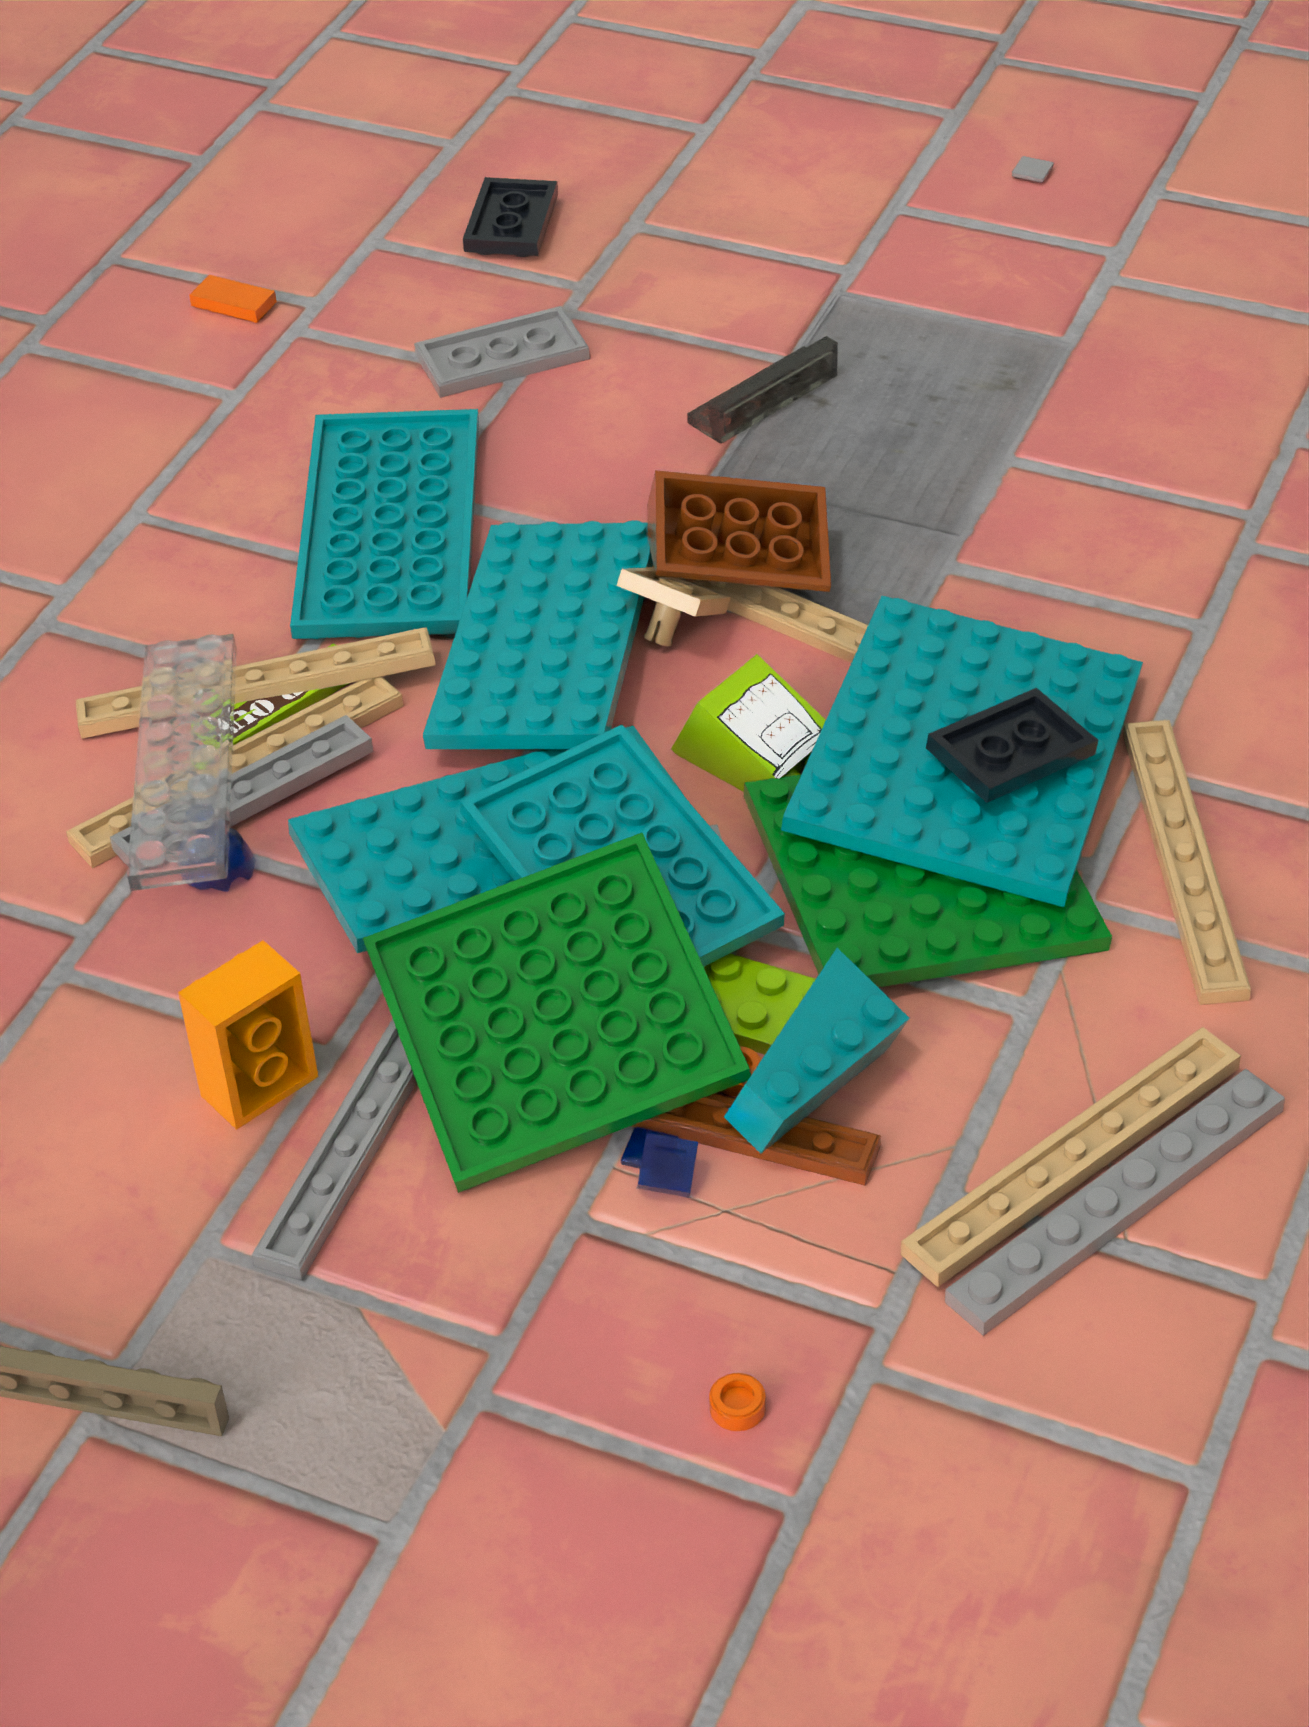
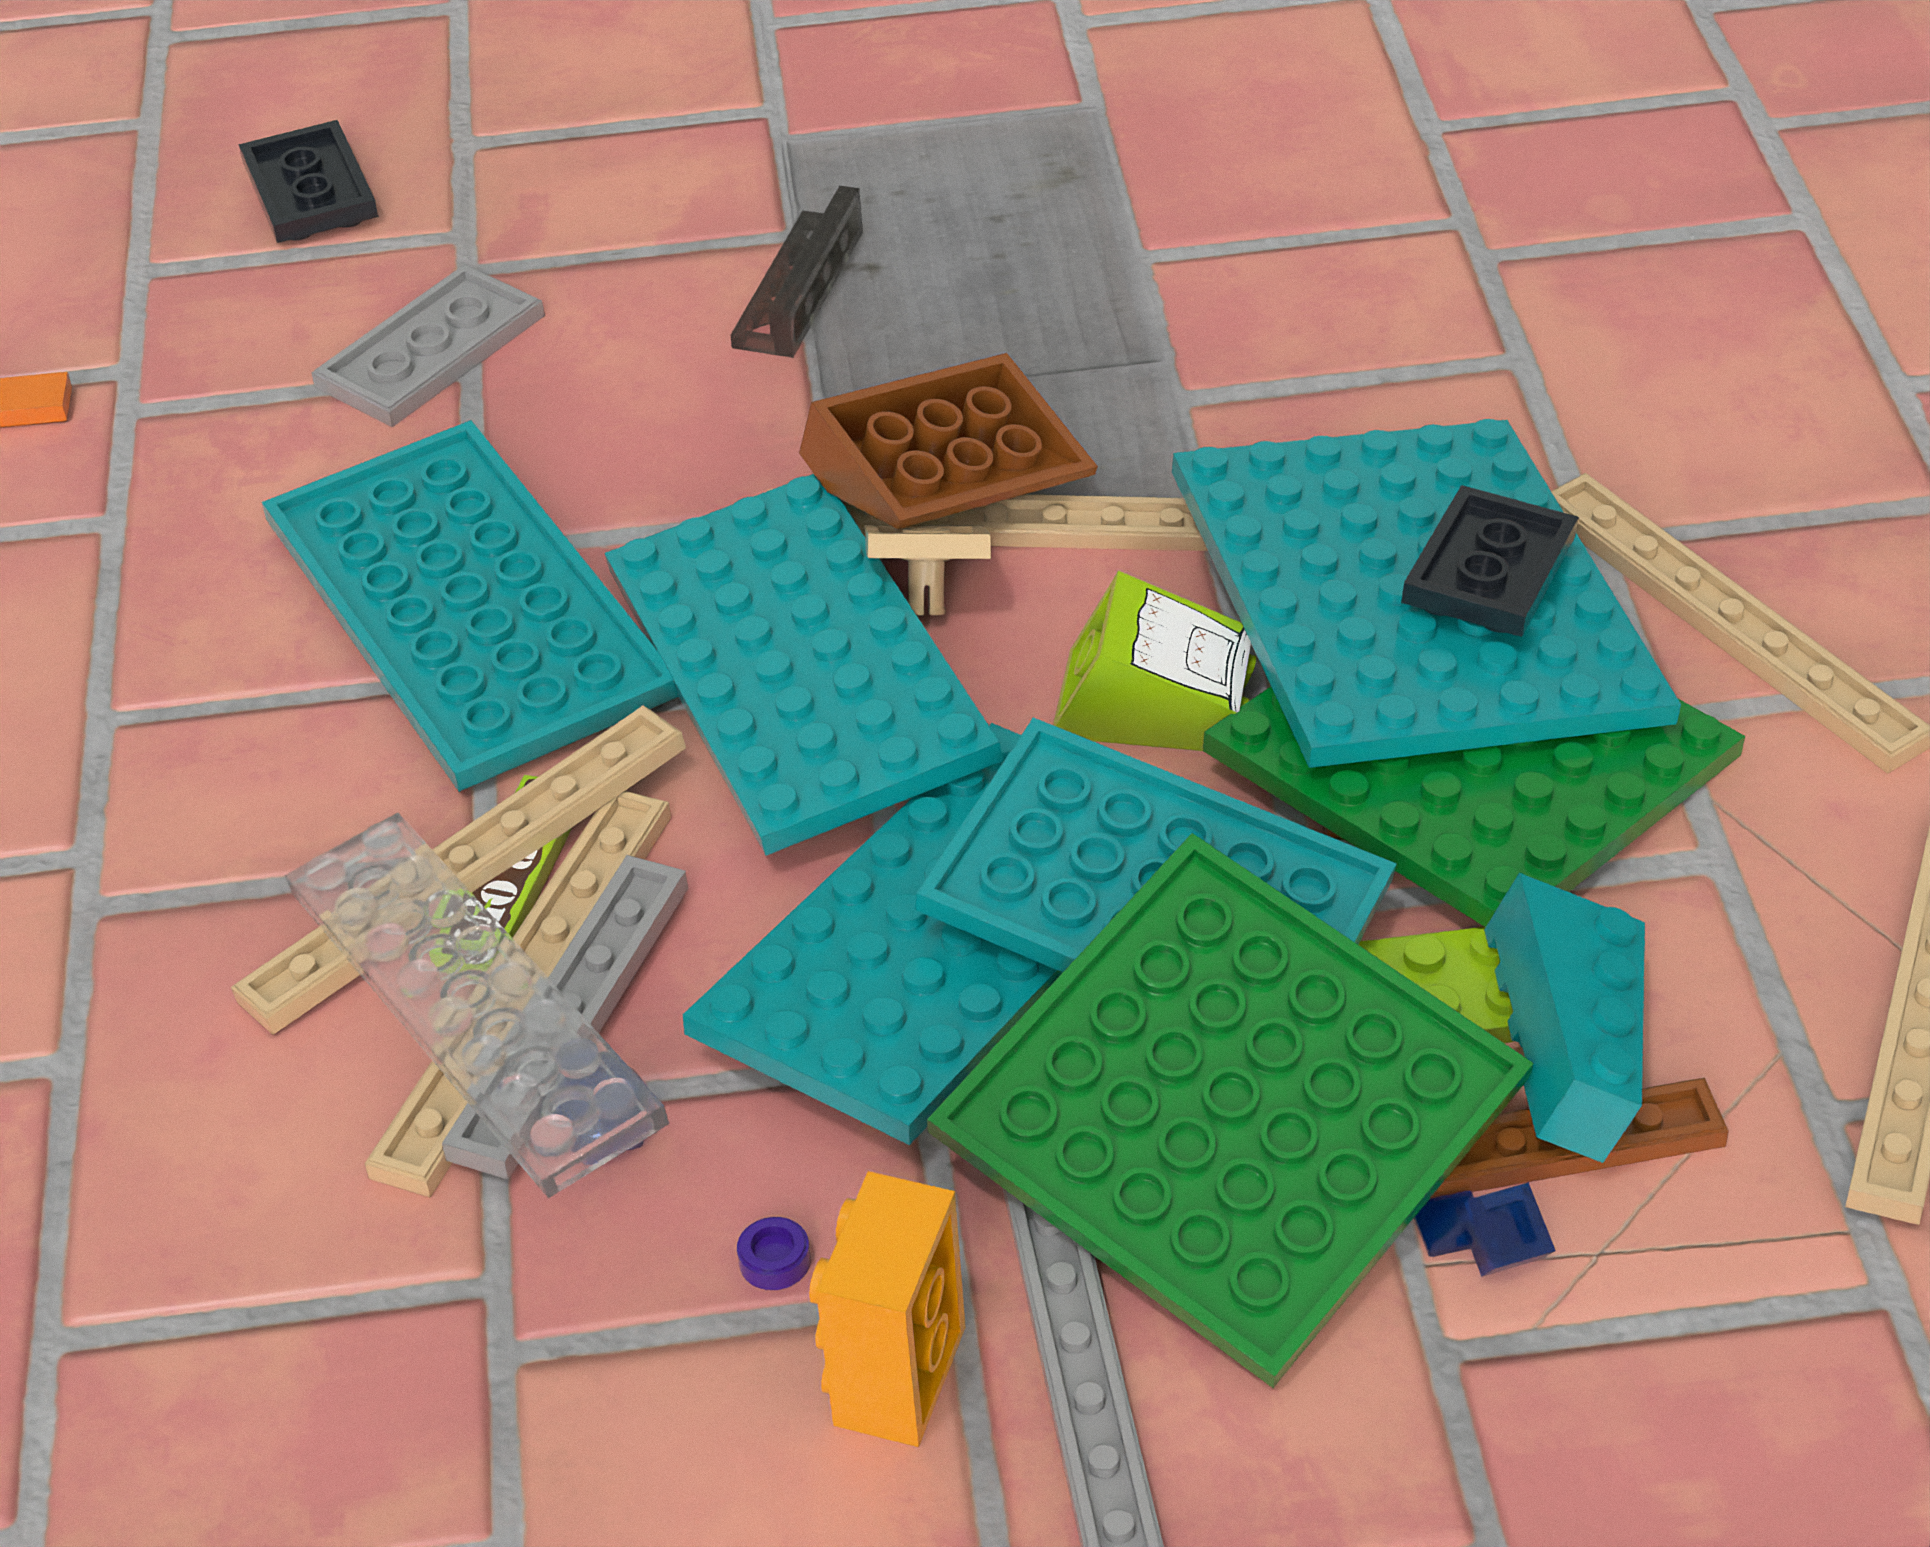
camera: 30 degrees left, 0 degrees up
orange tile [709,1373,766,1431] -> none

